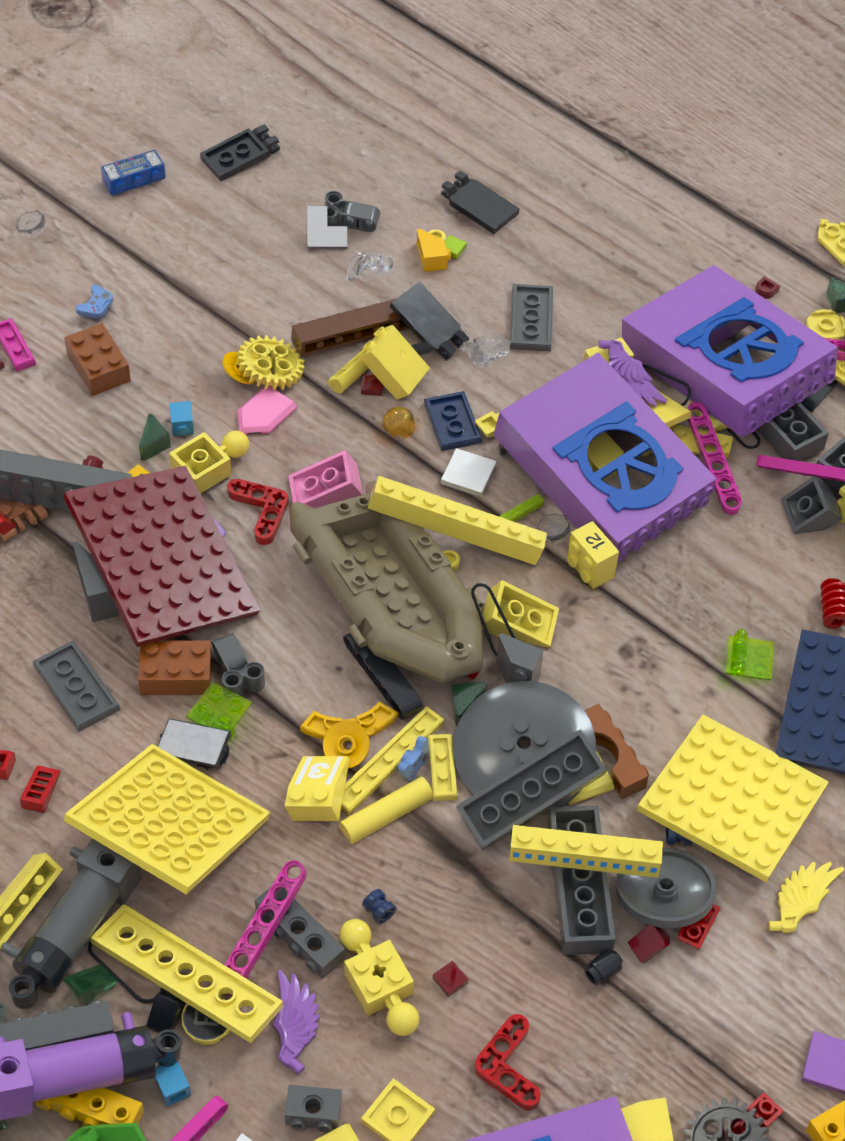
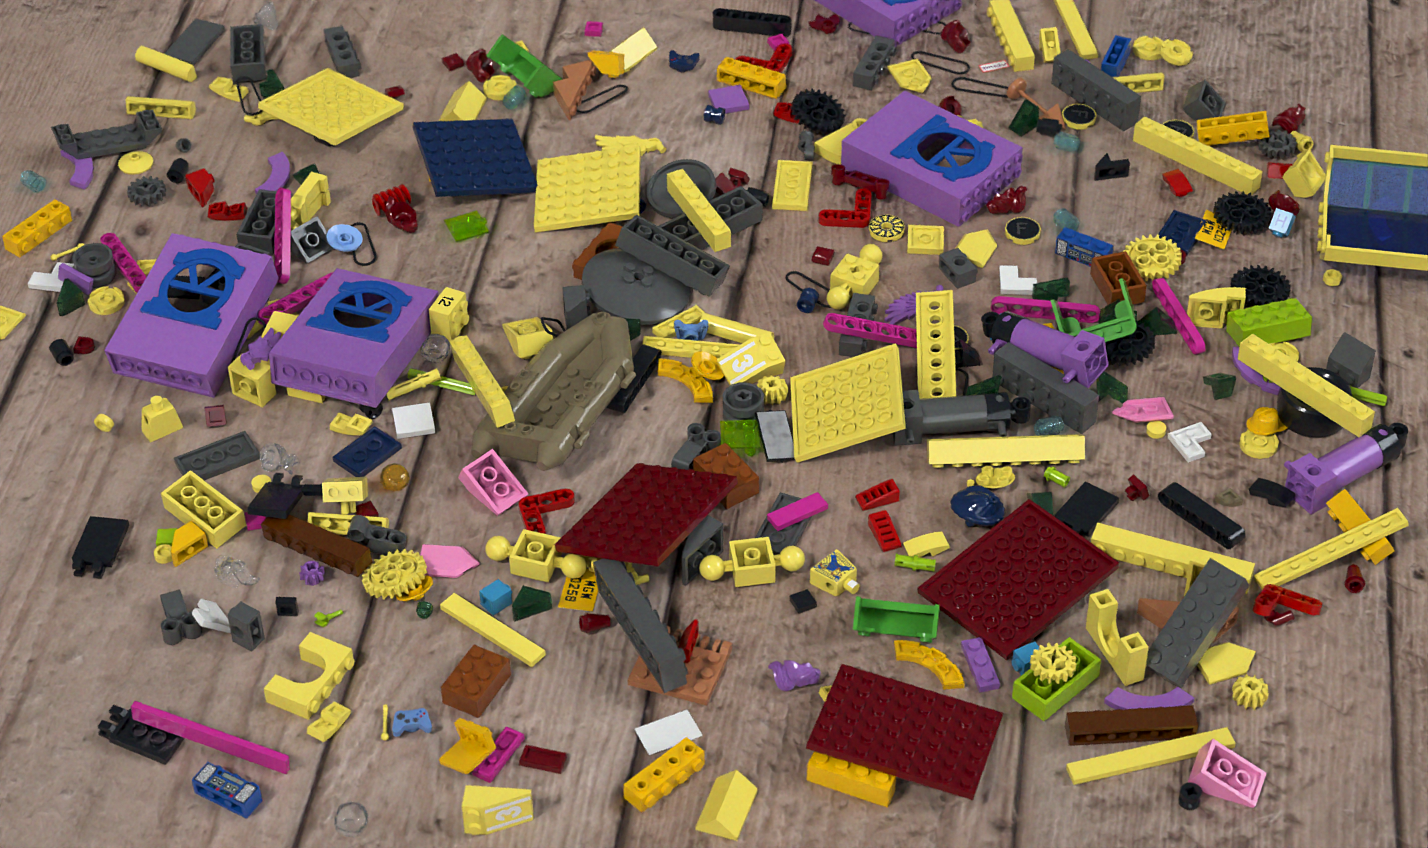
camera: 120 degrees left, 10 degrees down
none -> black brick [49,339,74,366]
none -> light yellow tile [94,414,114,432]
none -> dark pink tile [131,701,290,774]
none -> light yellow torso [142,396,183,443]
none -> light yellow brick [161,470,247,549]
none -> dark red tile [204,405,226,427]
none -> dark grey brick [227,601,265,652]
none -> light yellow tile [251,475,271,493]
none -> light yellow arch [264,632,354,720]
none -> black tile [275,597,299,616]
none -> medium lavender gear [299,561,325,586]
none -> light yellow slope [307,701,351,742]
none -> lime hand [314,609,343,627]
none -> light blue dish [326,224,362,252]
none -> dark grey piece [347,515,406,555]
none -> black piece [351,222,377,266]
none -> light yellow hinge [381,704,389,741]
none -> dark red hair [385,196,418,233]
none -> light yellow pin [386,368,441,401]
none -> clear green hinge [416,601,433,619]
none -> yellow bracket [439,718,496,774]
none -> light yellow tile [440,593,546,667]
none -> light yellow brick [699,537,805,587]
none -> dark blue wheel [704,105,726,125]
none -> dark grey wheel [723,382,764,430]
none -> dark red tile [728,167,750,187]
none -> light yellow gear [757,375,788,406]
none -> dark pink tile [767,492,828,531]
none -> light yellow tile [772,160,813,211]
none -> black piece [785,271,832,308]
none -> dark grey connector [798,130,814,160]
none -> dark red plate [831,164,889,200]
none -> tile [869,215,904,242]

